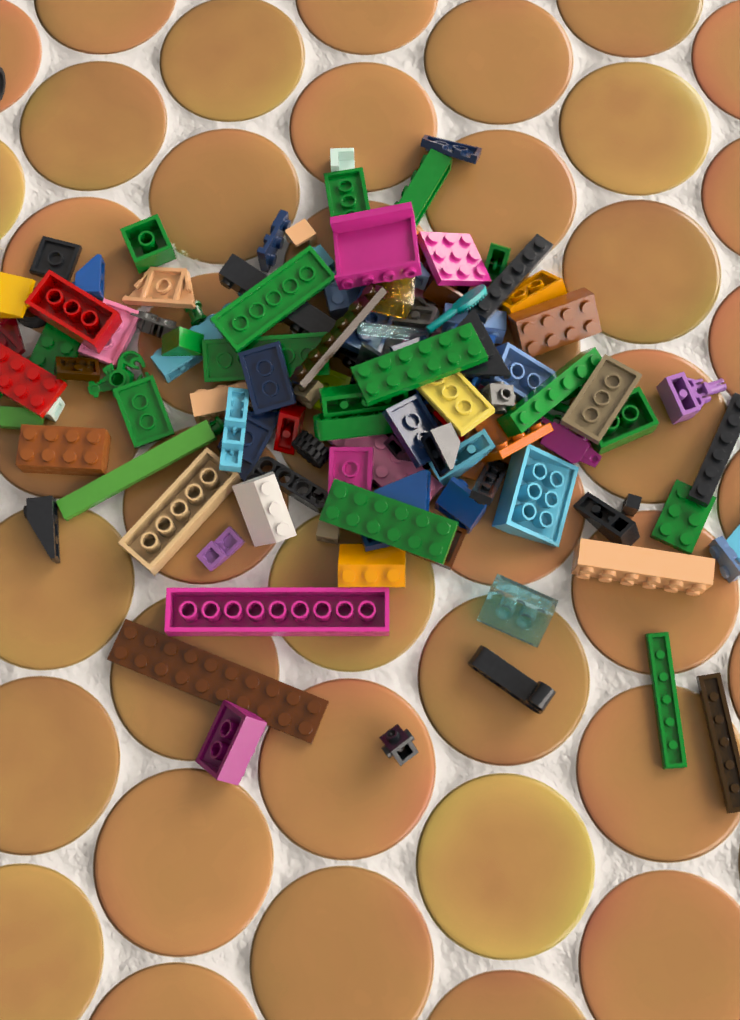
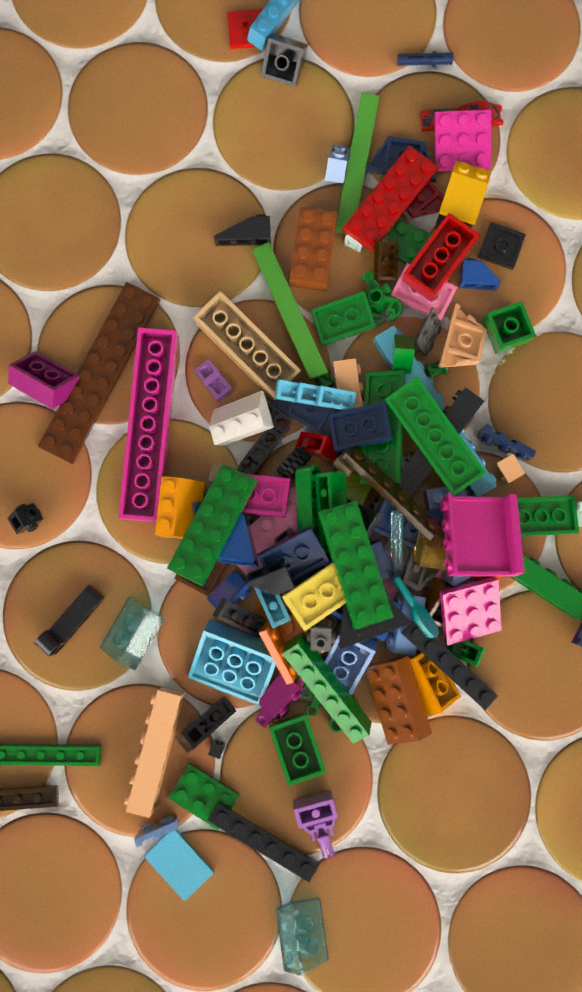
camera: 90 degrees right, 10 degrees up
dark tan plate [560,354,642,445] -> none

